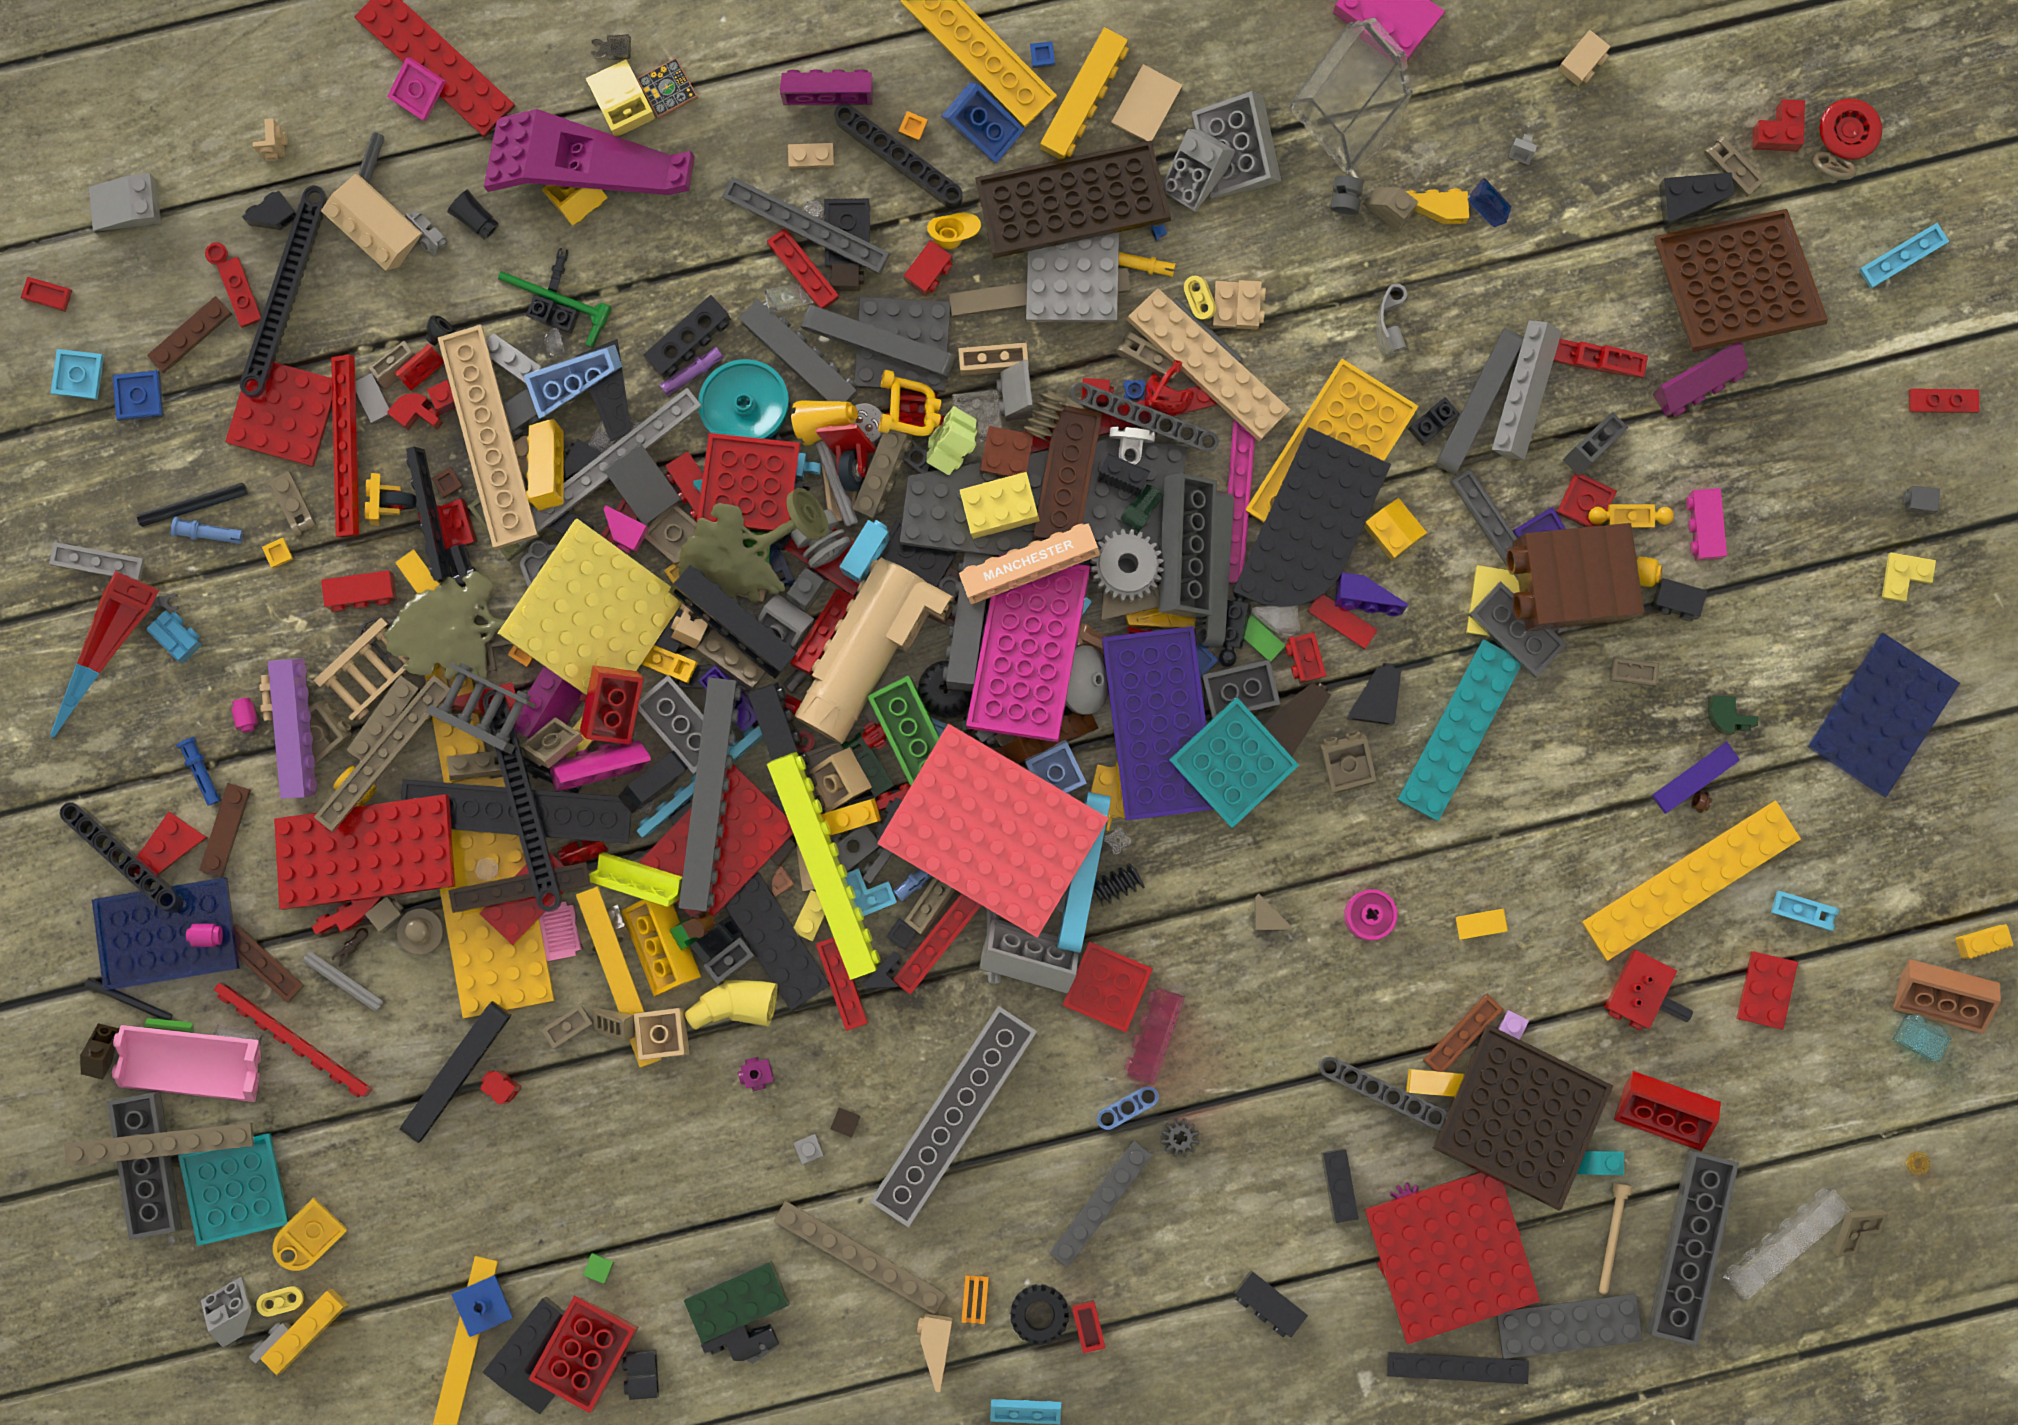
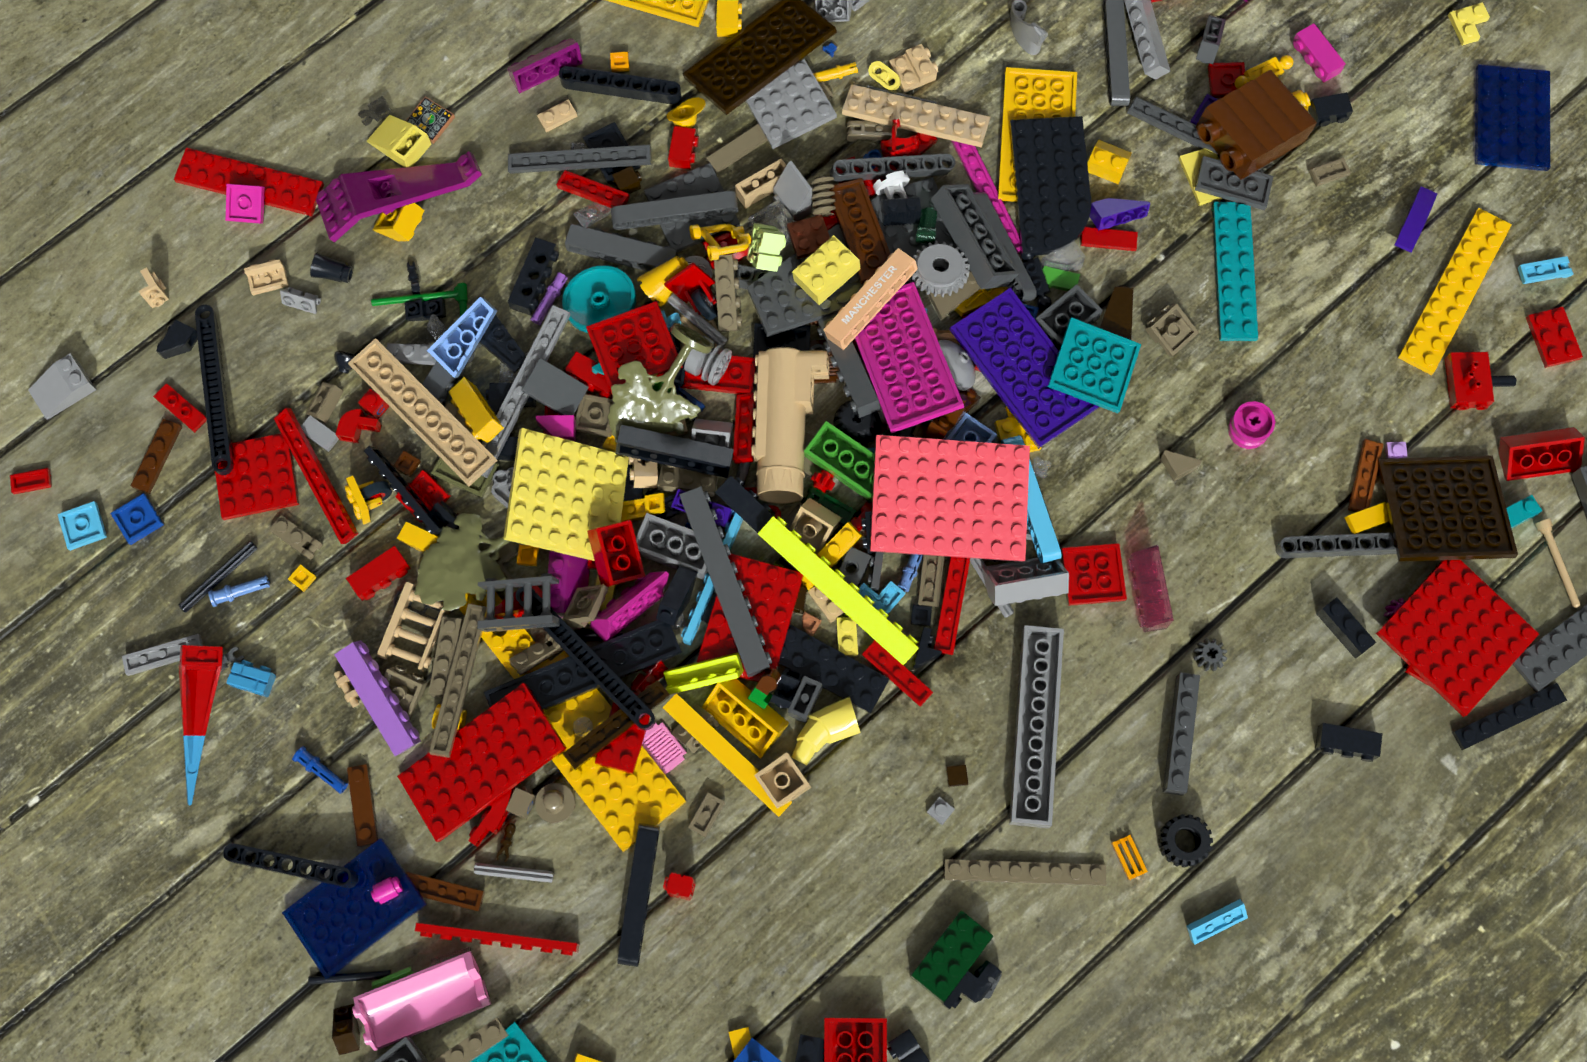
camera: 30 degrees left, 10 degrees down
red wing [135,812,208,875] -> none
red plate [205,242,228,265] -> none
dark pink brick [231,698,259,733] -> none
tan slope [321,173,423,271] -> none
dark grey axle [358,132,384,184] -> none
red plate [395,344,444,391] -> none
bright green tile [583,1253,614,1284] -> none
dark tan slope [593,1008,635,1041] -> none
magenta brick [738,1057,775,1092] -> none
dark grey torso [786,567,829,613] -> none
medium azure window [839,520,890,584] -> none
tan slope [917,1313,953,1392] -> none
blue slope [941,82,1025,163] -> none
red brick [1071,1300,1106,1354] -> none
black piece [1094,863,1145,907] -> none
medium blue beam [1097,1086,1159,1130] -> none
red bracket [1285,632,1326,684] -> none
black slope [1347,663,1401,726] -> none
black slope [1408,397,1460,446] -> none
yellow slope [1456,909,1508,940] -> none
reddish brown plate [1691,791,1712,813] -> none
dark green brick [1708,695,1758,735] -> none
none -> tan bracket [244,259,289,295]

